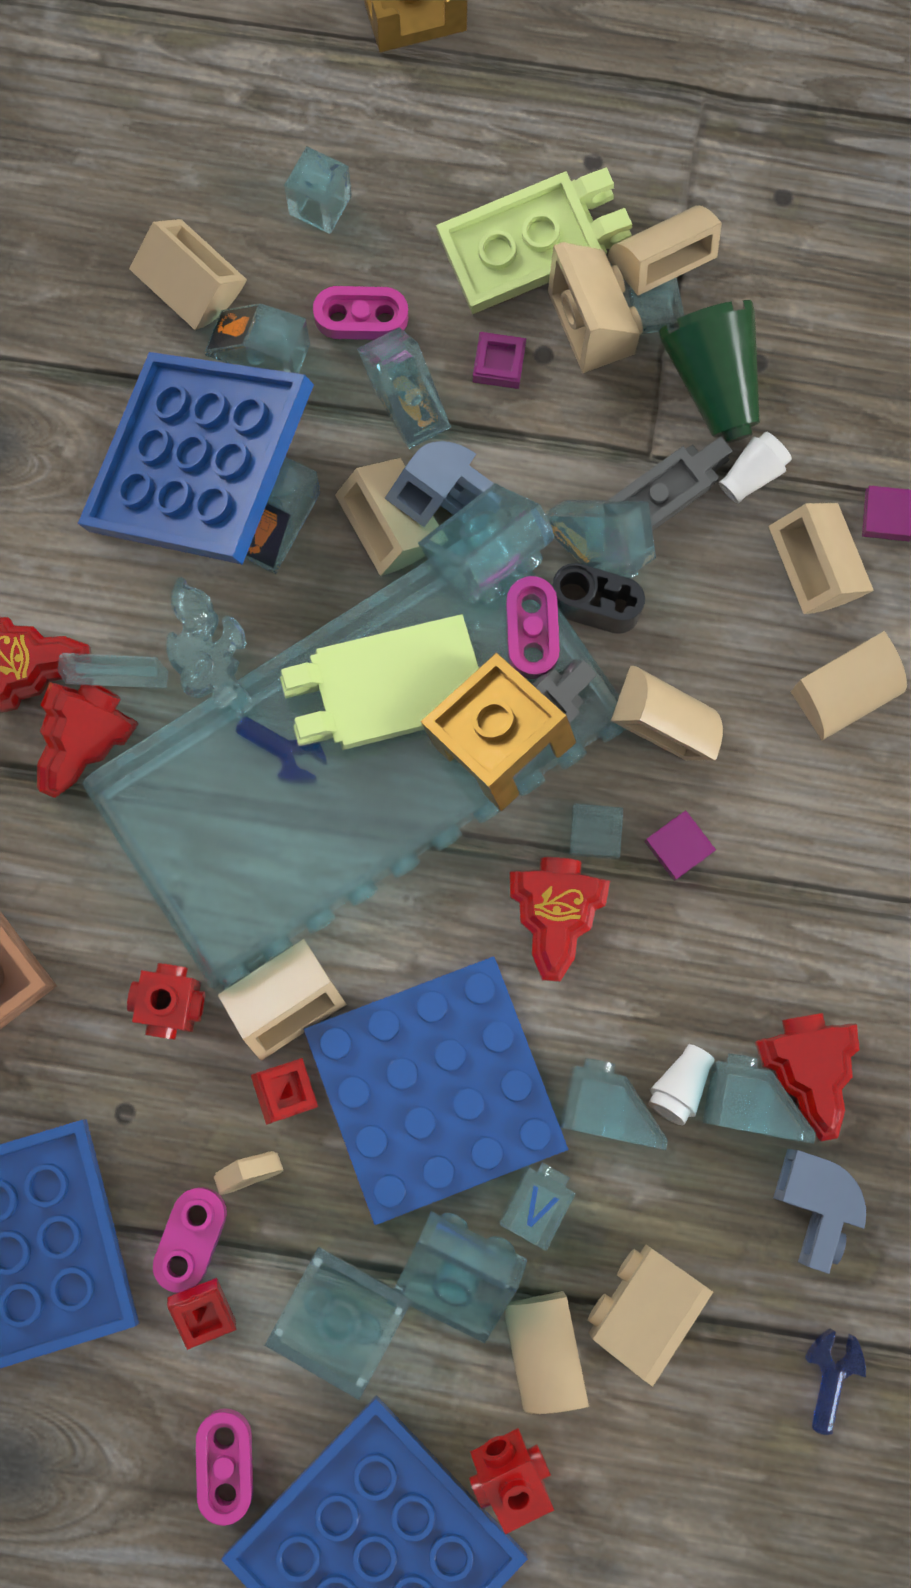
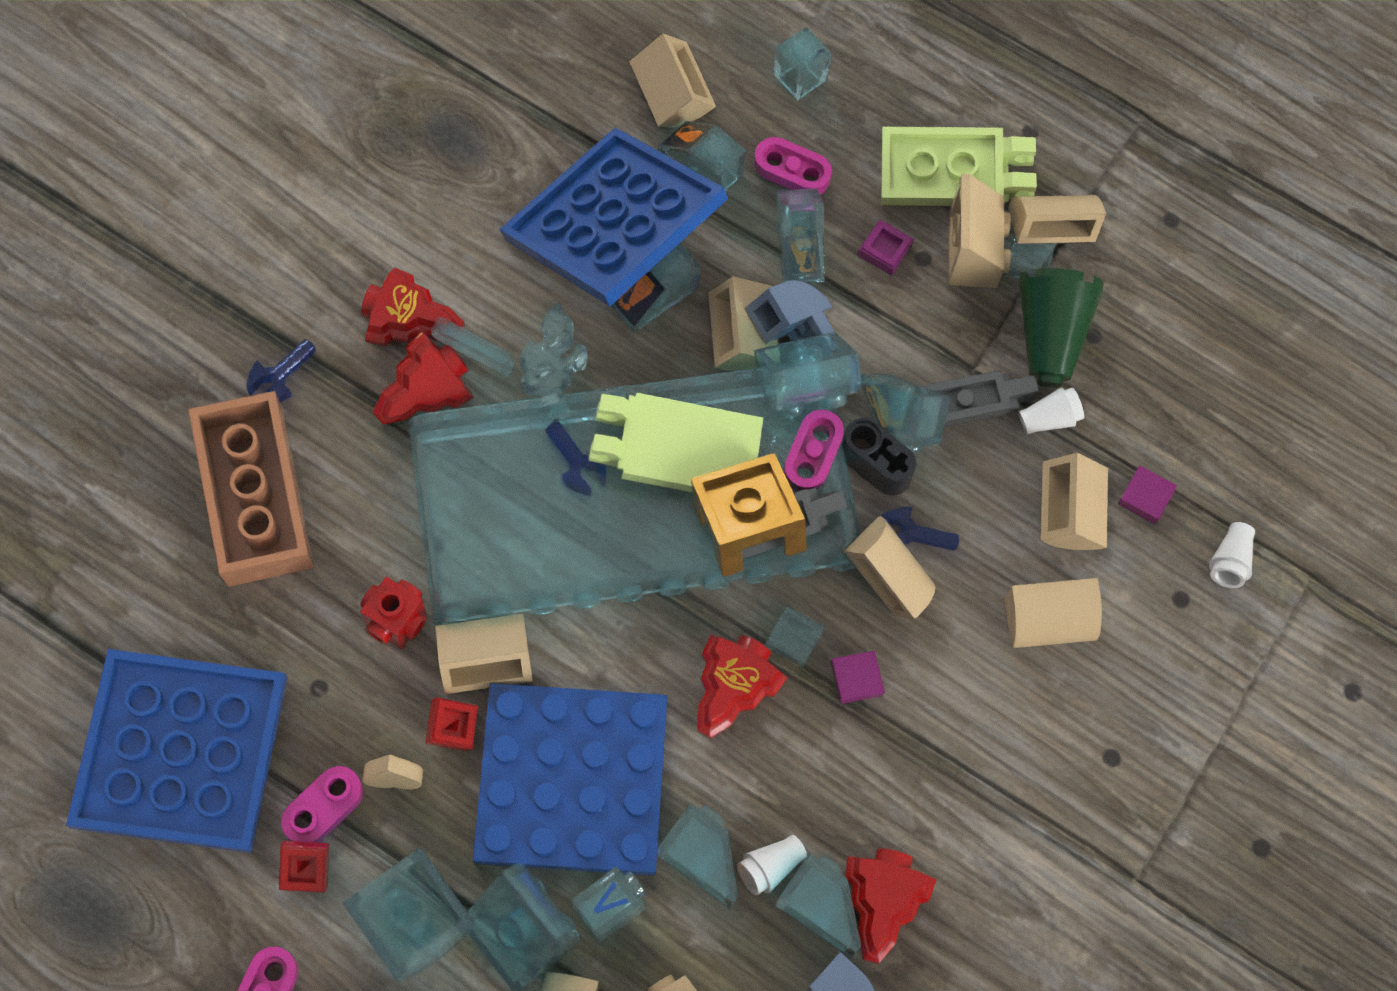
camera: 20 degrees right, 10 degrees down
none -> clear blue bar [881,507,959,551]

